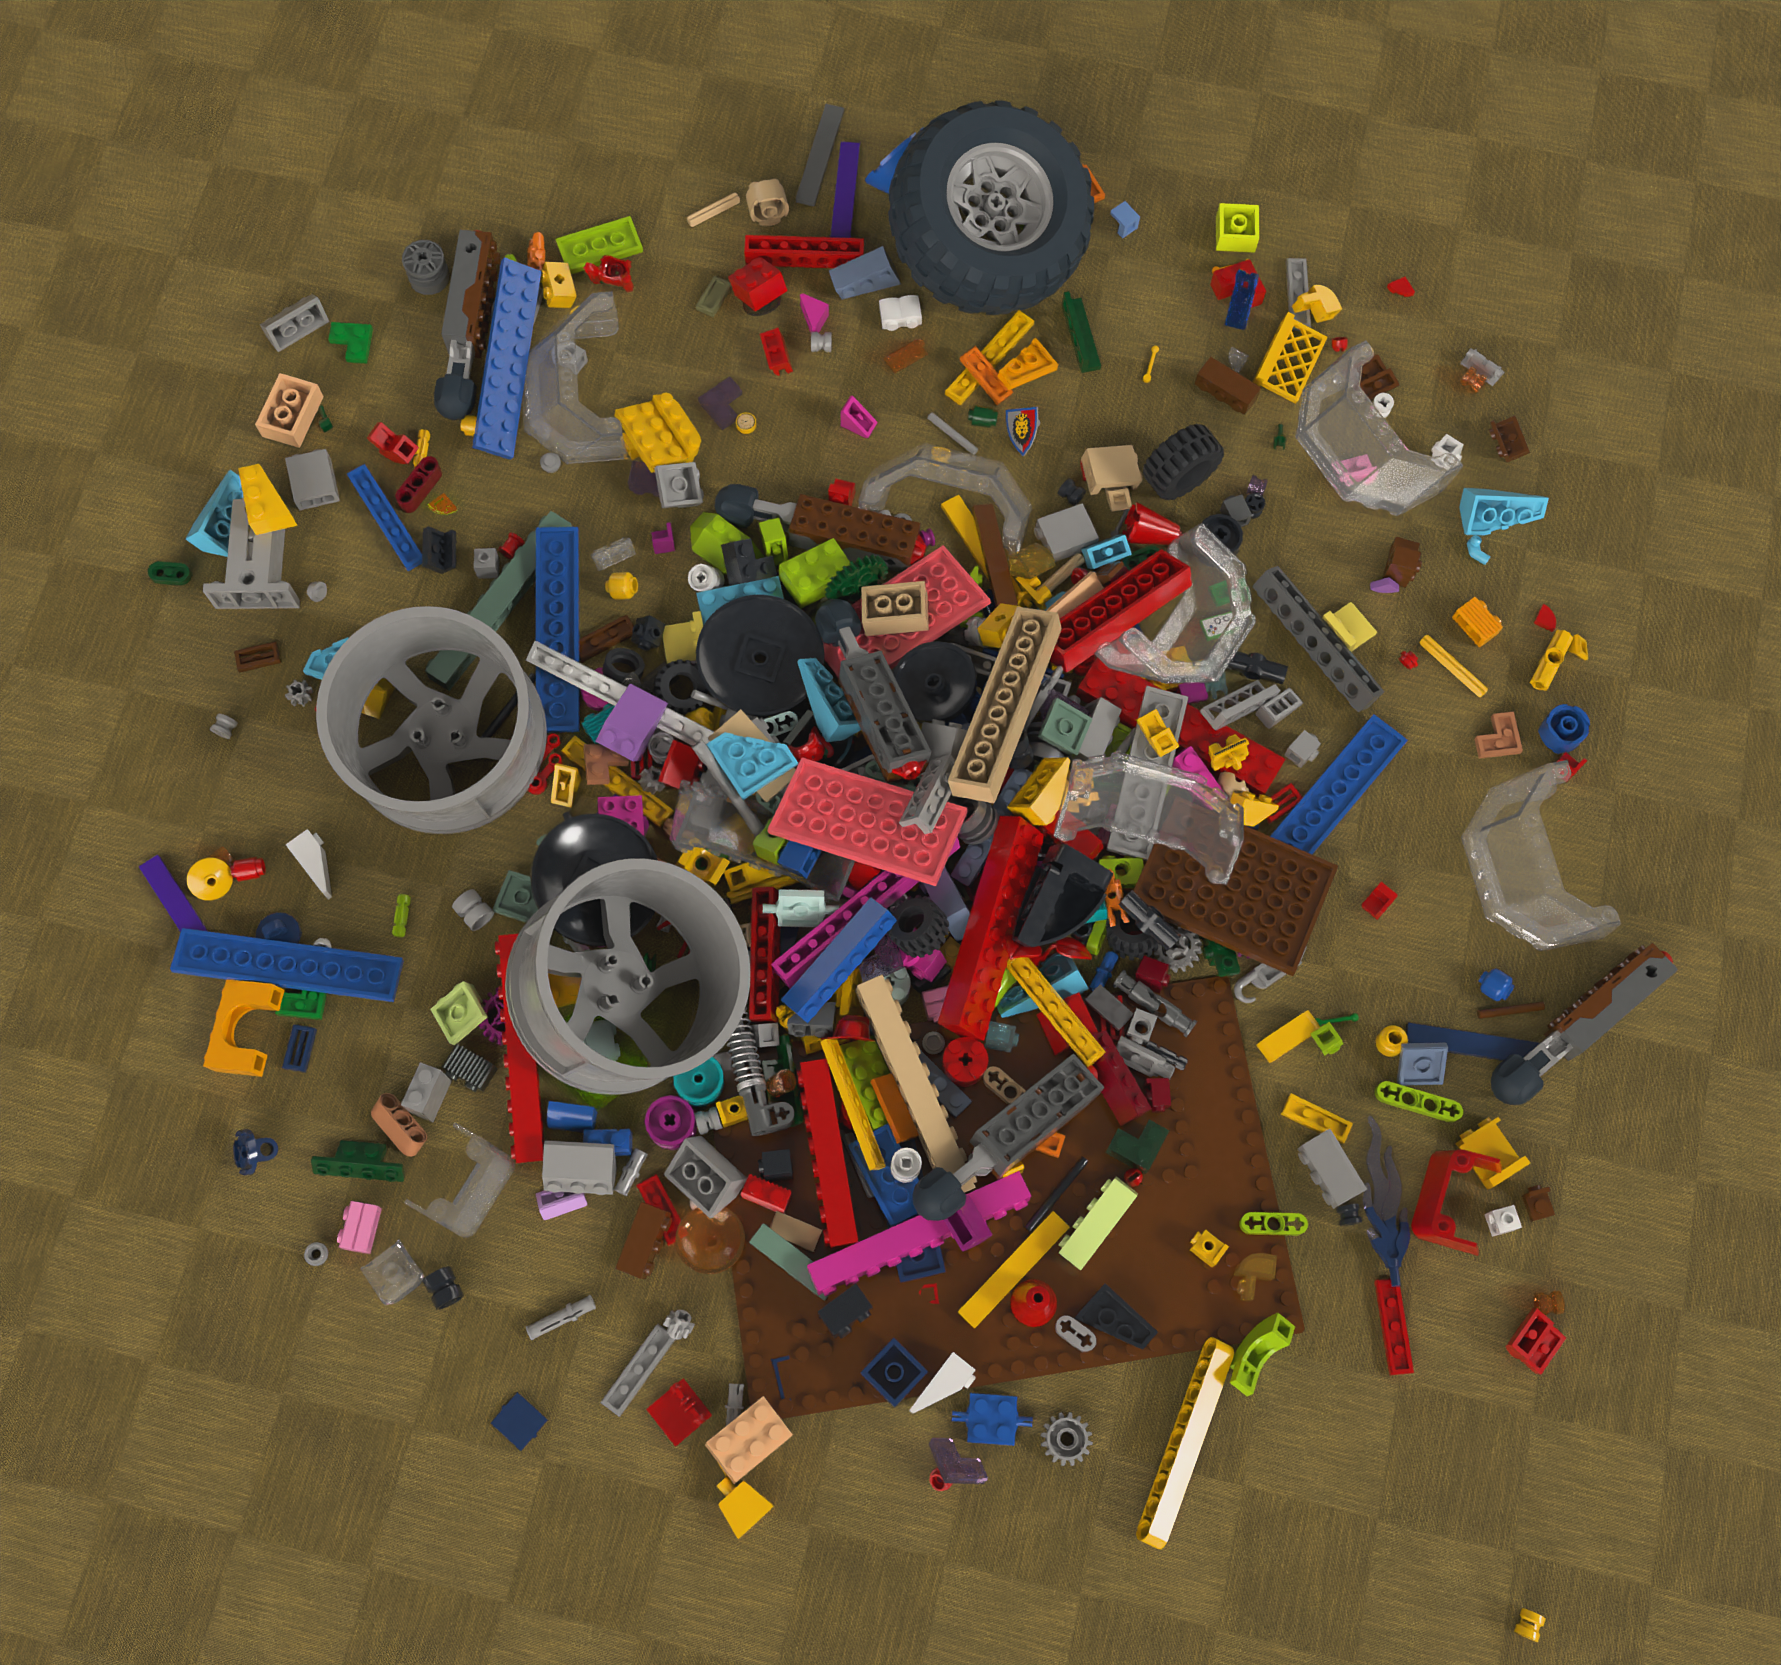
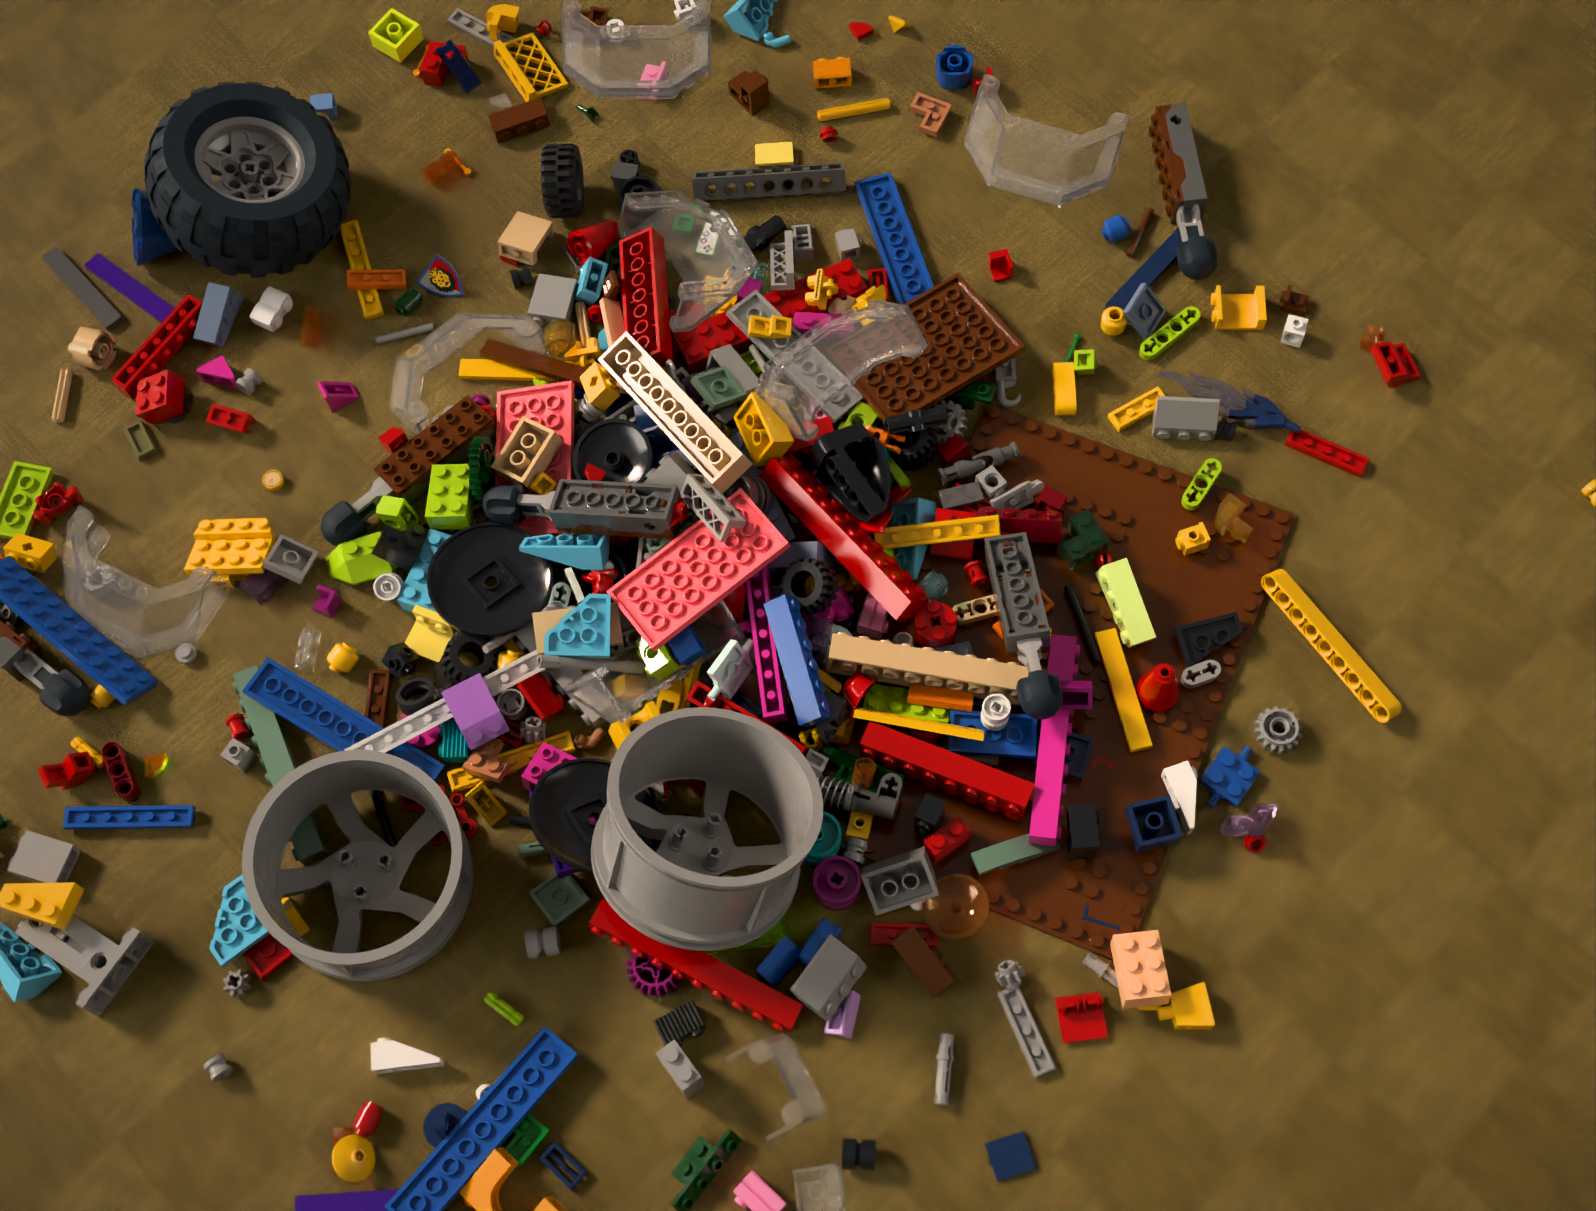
camera: 50 degrees left, 5 degrees down
dark green plate [147,561,192,585] -> none
reddish brown tile [234,641,281,673] -> none
light grey plate [307,581,327,602] -> none
nougat beam [371,1093,427,1157] -> none
black bracket [422,526,457,574] -> none
yellowish green plate [430,981,488,1045] -> none
light grey pin [614,1148,648,1196] -> none
plate [698,377,742,430] -> none
tan slope [770,1211,822,1252] -> none
light orange wing [997,338,1059,390] -> none
dark green fence [1062,291,1101,373] -> none
blue axle [1089,951,1119,992] -> none
tan slope [1105,486,1132,512] -> none
black axle [1145,1041,1188,1070] -> none
lime arch [1230,1313,1295,1396] -> none
wheel [1246,475,1268,496] -> none
medium lavender tile [1370,577,1399,593] -> none
red windscreen [1411,1149,1502,1256] -> none
yellow piece [1530,630,1573,691] -> none
none -> clear orange hinge [421,150,462,185]
none -> yellow slope [529,471,557,495]
none -> red tile [585,463,606,481]
none -> red bush [964,560,989,587]

